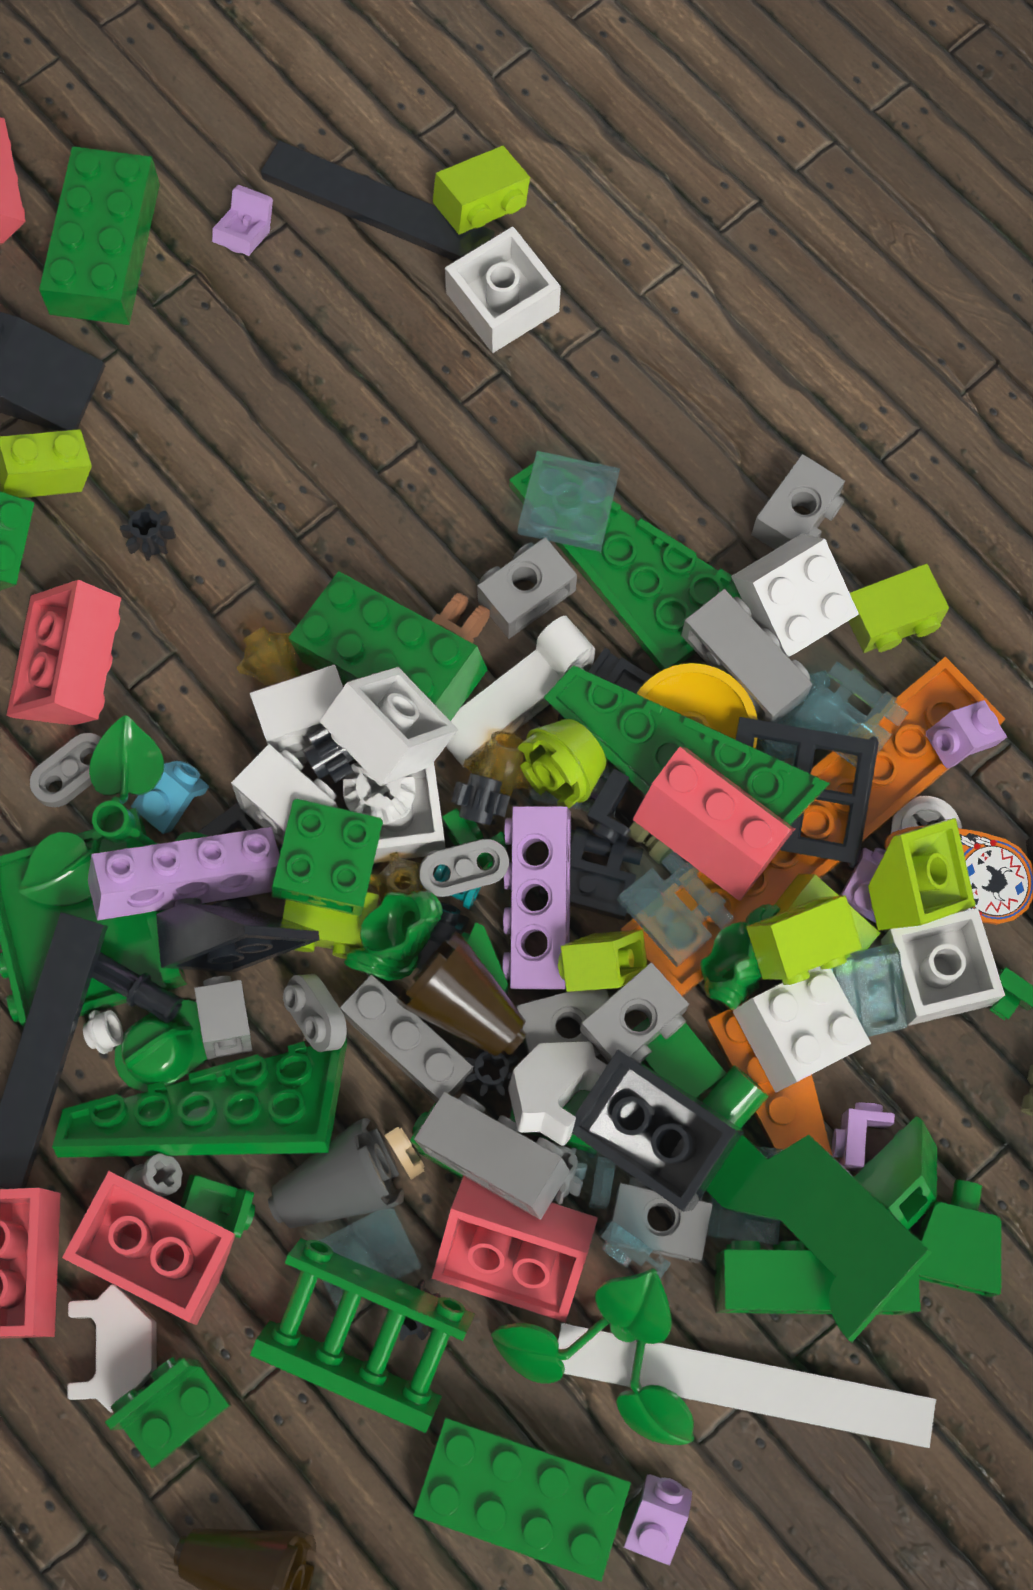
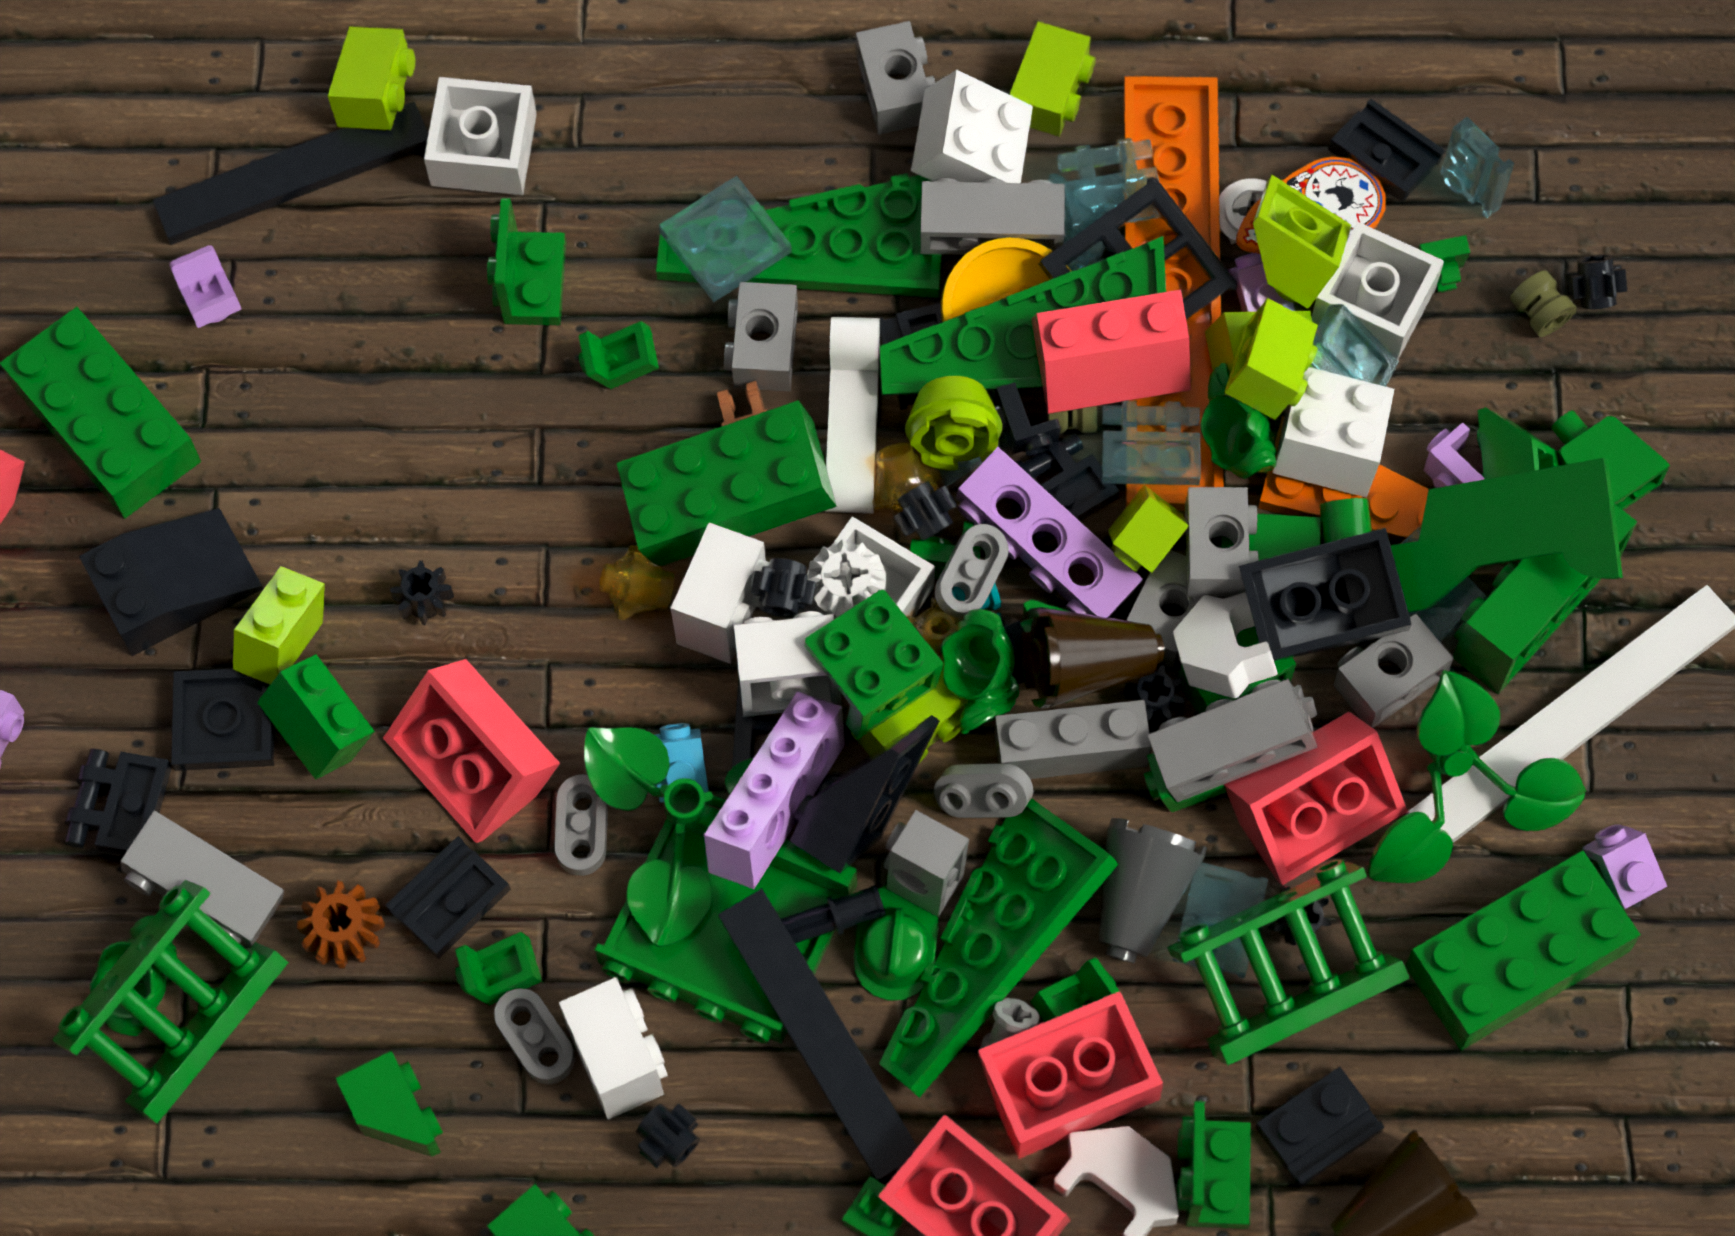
camera: 45 degrees left, 5 degrees down
white plate [83,1010,123,1054] -> none
white brick [320,667,458,786] -> none
tan tile [384,1127,425,1179] -> none
clear light blue tile [588,1156,616,1210] -> none
clear light blue plate [599,1218,671,1279] -> none
lavender bracket [926,700,1007,768] -> none
none -> green bracket [487,198,566,326]
none -> green bracket [579,321,659,389]
none -> black plate [1255,1067,1385,1188]

